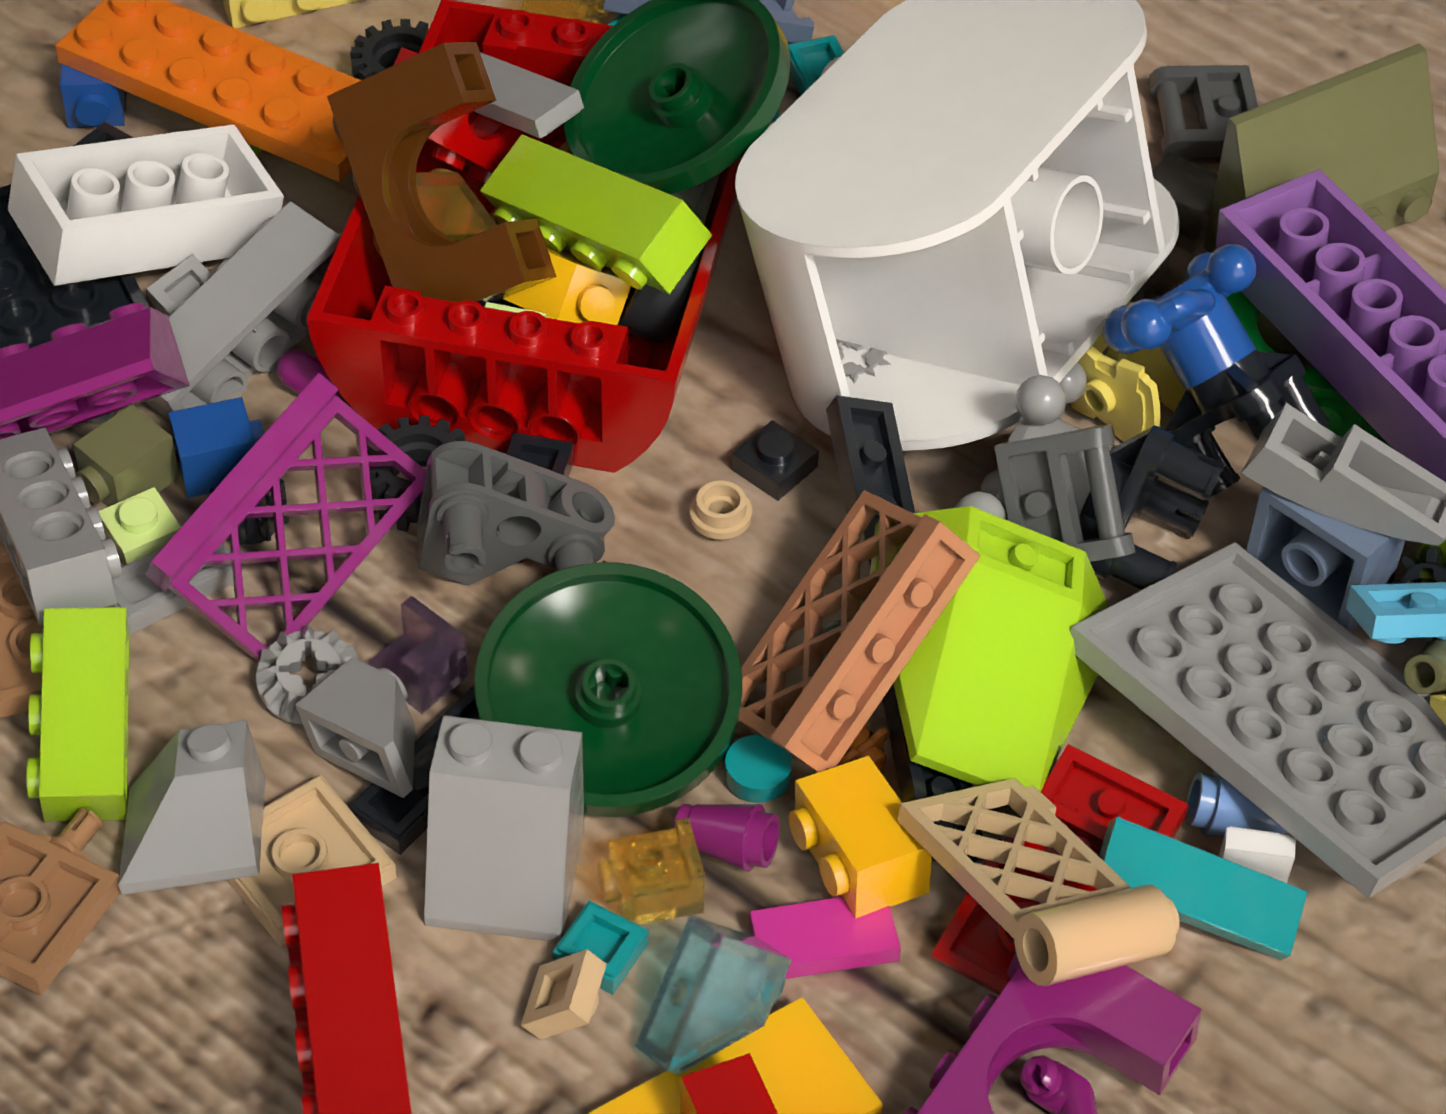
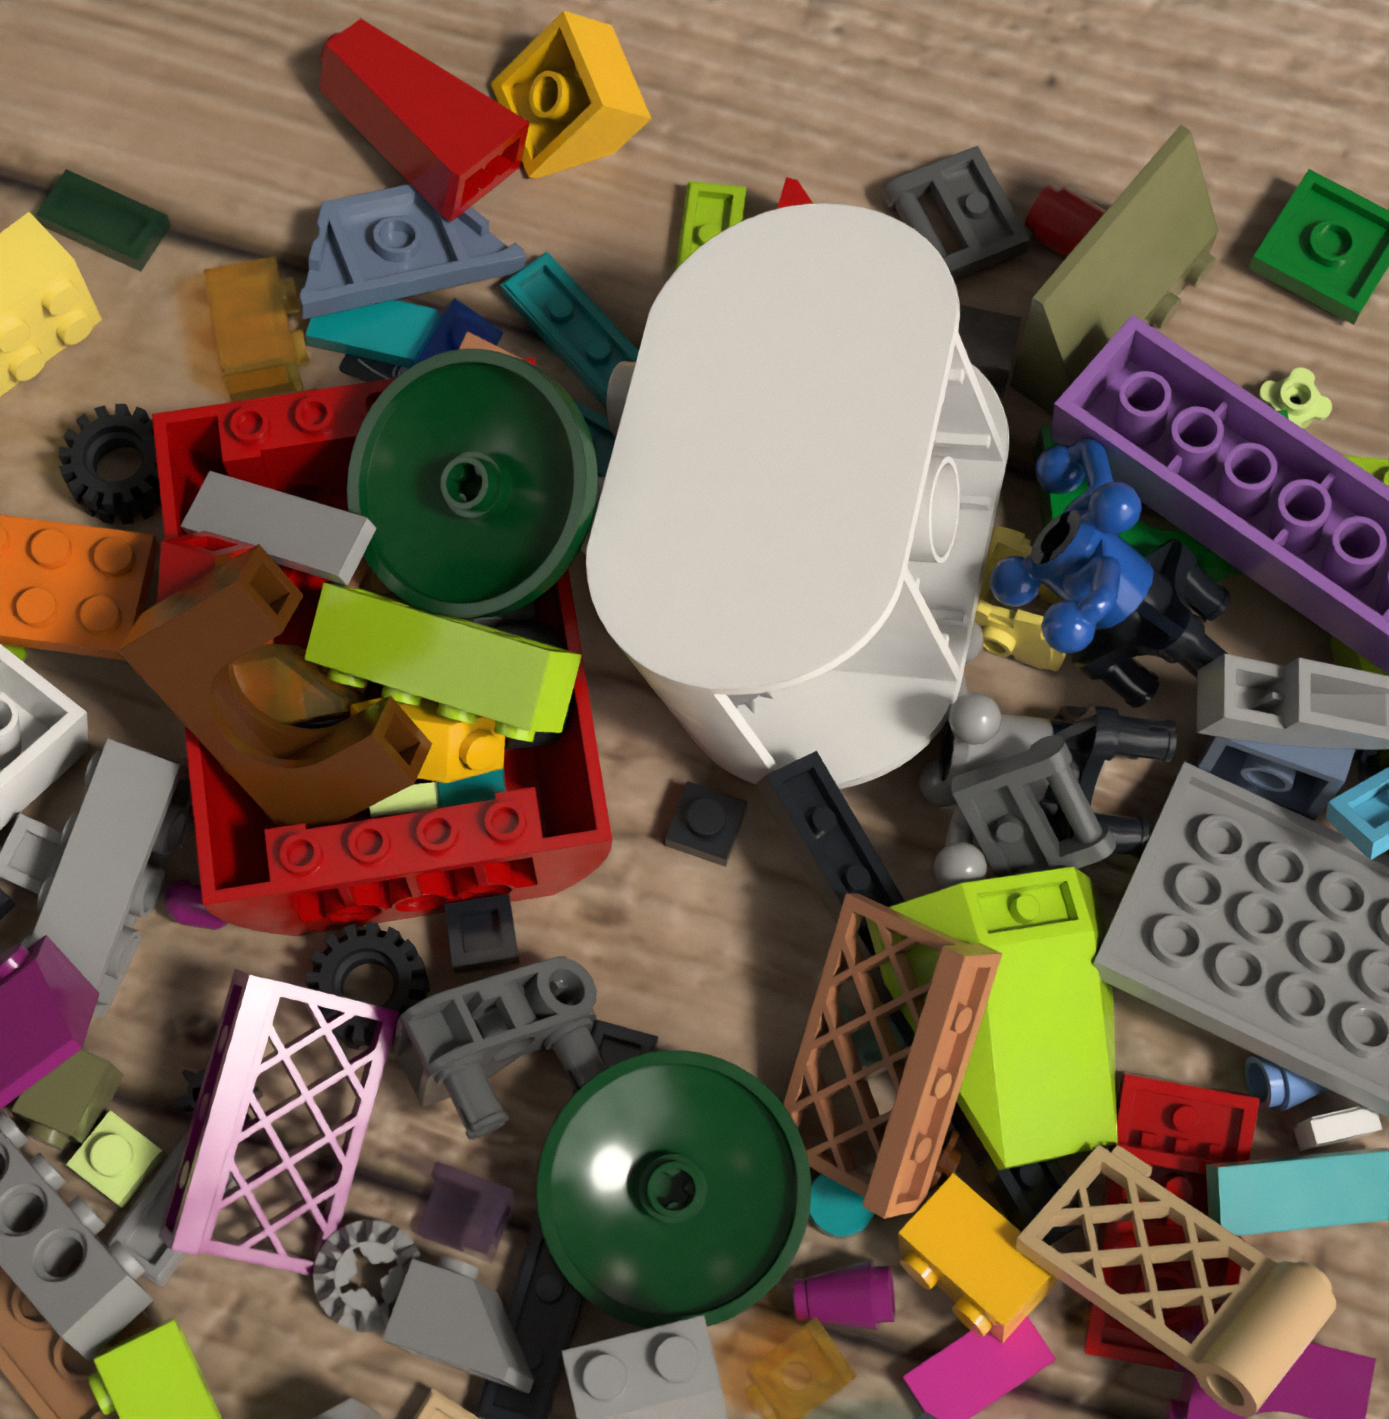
camera: 20 degrees left, 20 degrees up
blue brick [168,397,264,498] -> none
tan plate [690,480,752,540] -> none

